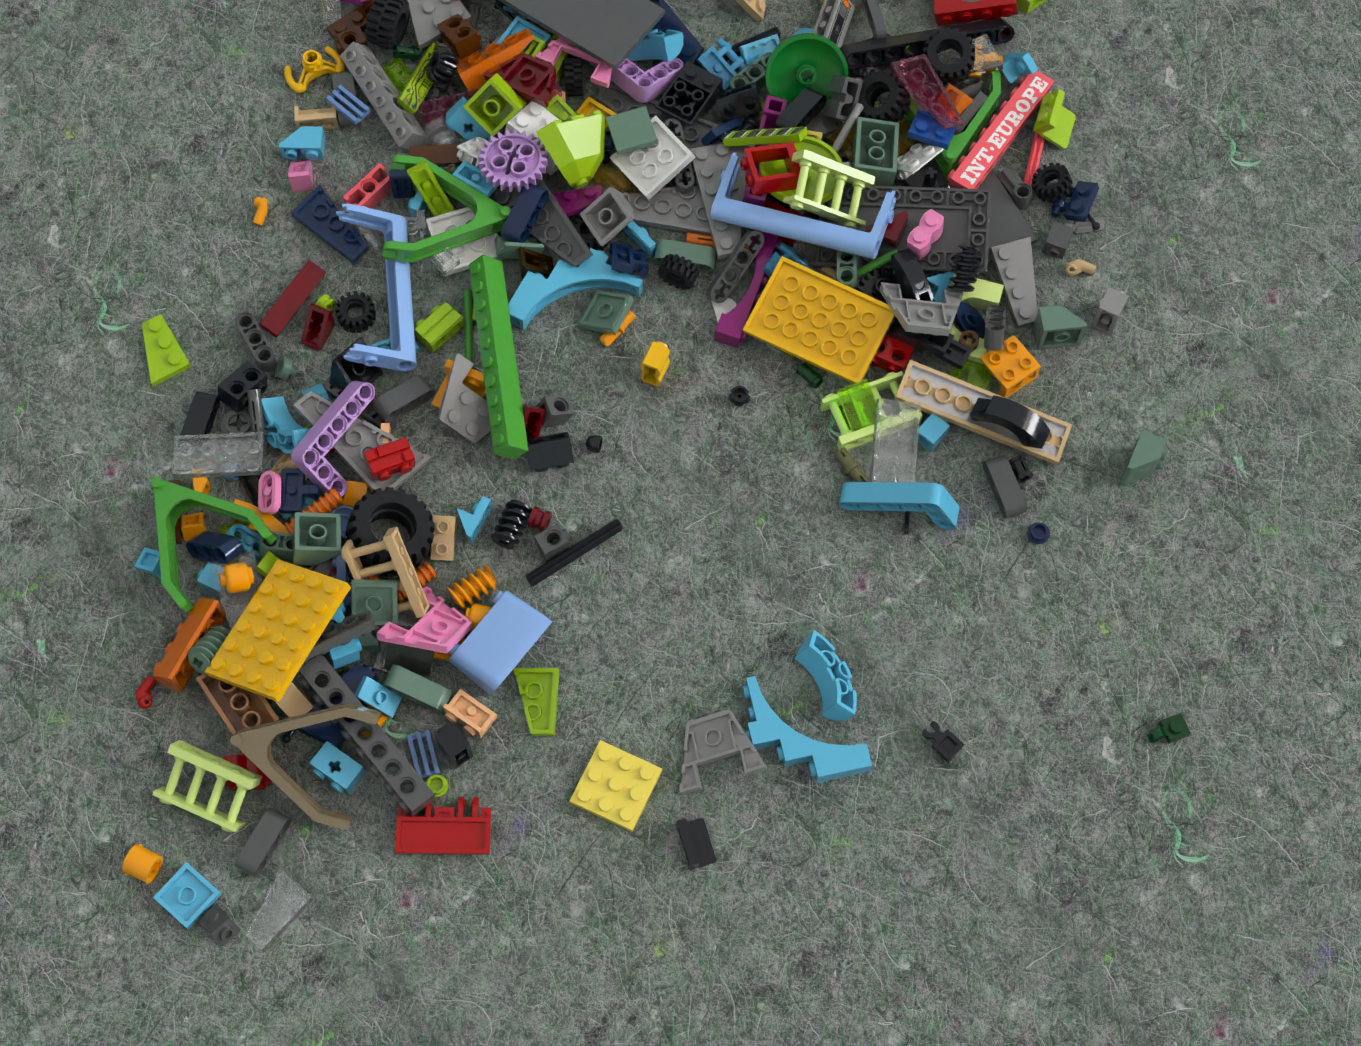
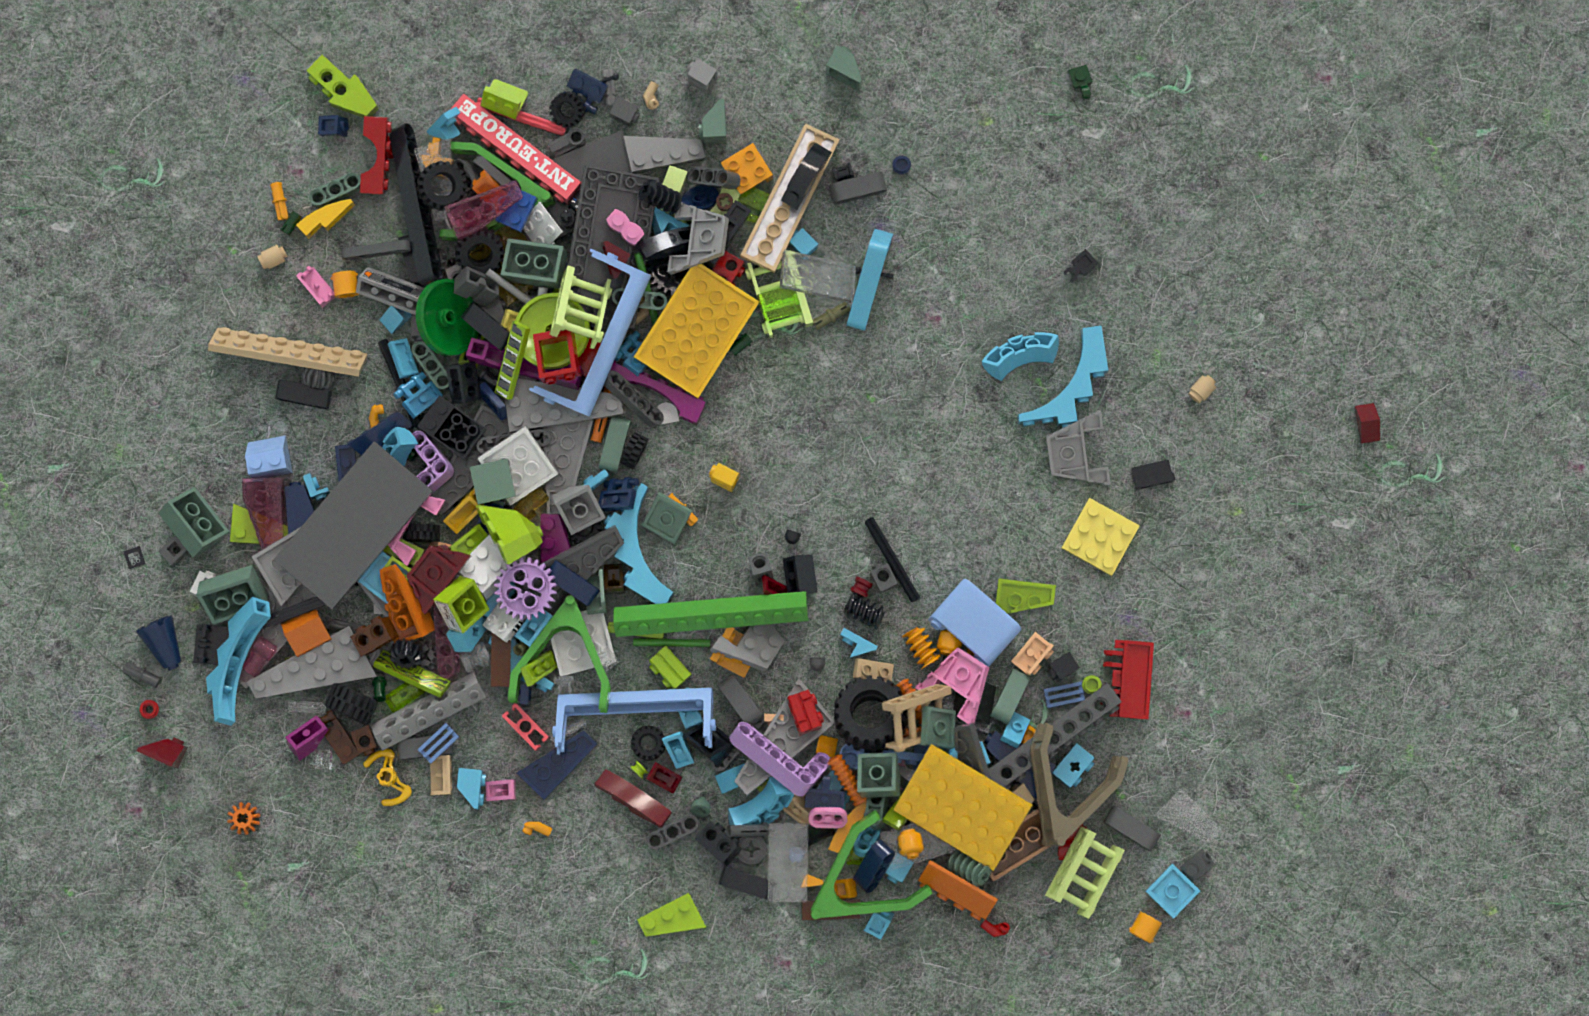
camera: 85 degrees left, 15 degrees up
black plate [729,386,750,407] -> none
none -> light orange arm [369,404,384,428]
none -> medium azure slope [662,732,694,769]
none -> dark grey hinge [810,657,825,671]
none -> tan brick [1188,375,1216,404]

